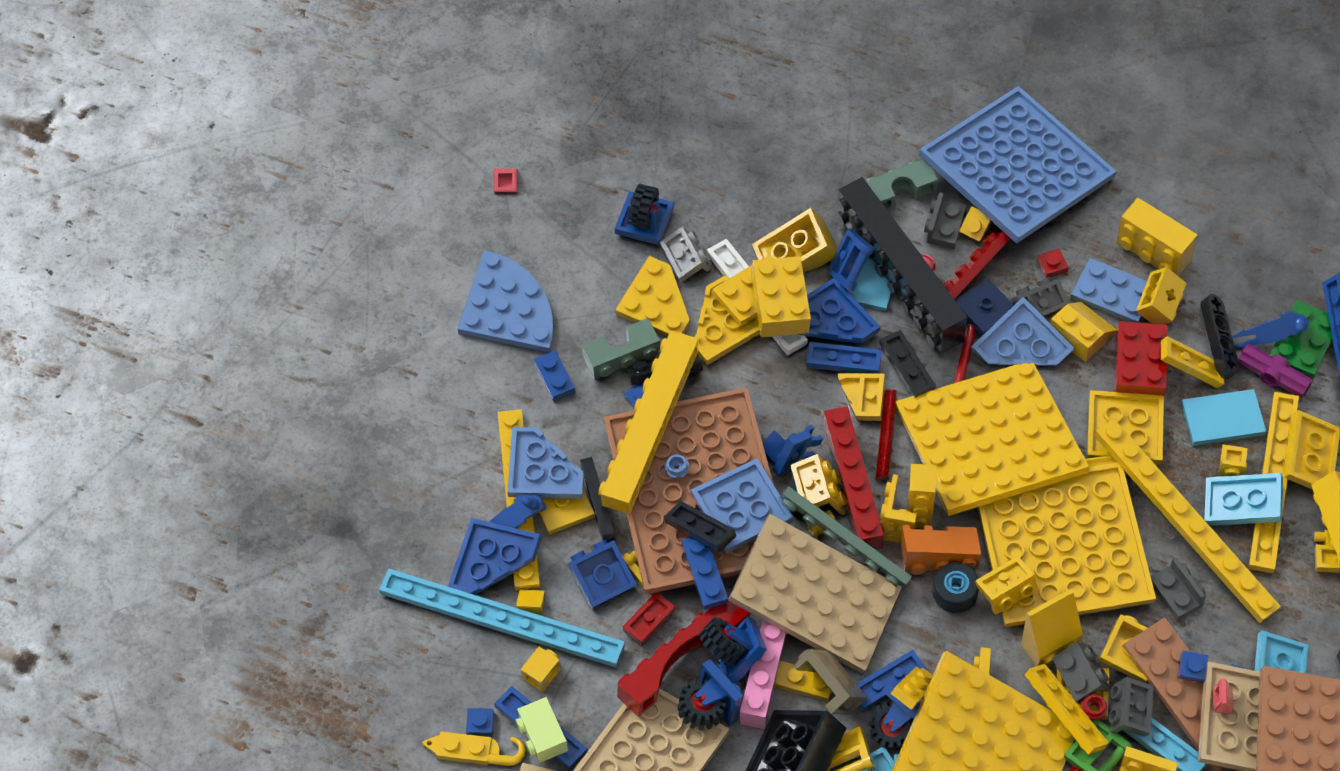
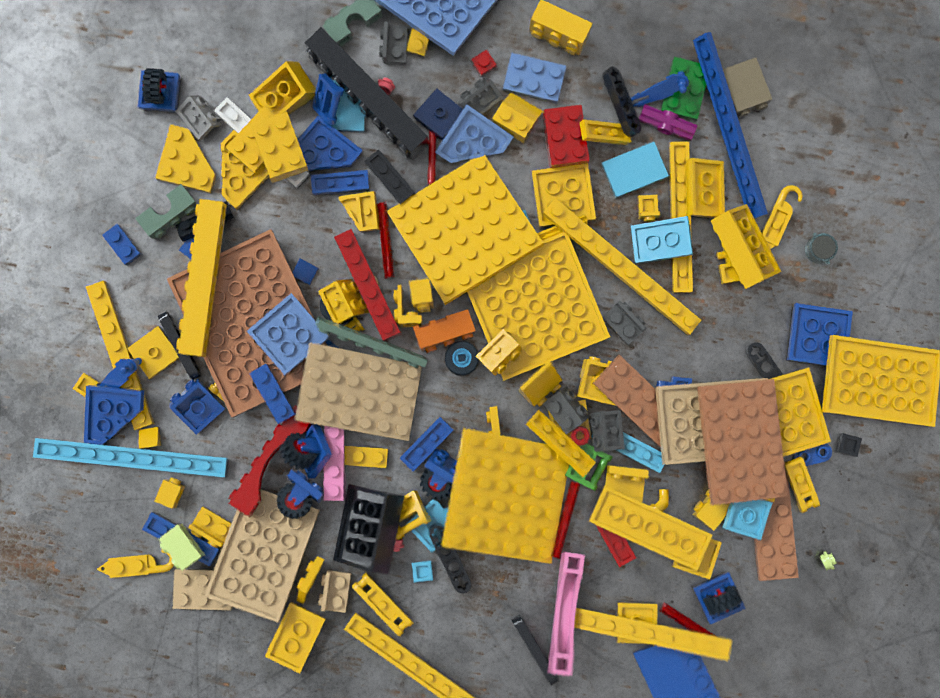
camera: 15 degrees left, 25 degrees up
medium blue plate [457,250,554,353] -> none
blue plate [466,708,494,737] -> none
coral slope [494,169,518,192] -> none
medium blue plate [507,427,584,499] -> none
red plate [622,592,676,646] -> none
black plate [664,501,737,552] -> none
medium blue plate [665,454,689,478] -> none
blue plate [773,425,824,477] -> none
dark tan panel [794,649,868,715] -> none
yellow plate [890,666,933,710] -> none
red plate [943,232,1010,299] -> none
yellow brick [1136,267,1186,325] -> none
blue plate [1178,651,1209,683] -> none
coral slope [1213,678,1233,714] -> none
medium azure plate [1254,631,1309,673] -> none
none -> yellow tile [73,373,101,397]
none -> yellow bracket [188,506,232,548]

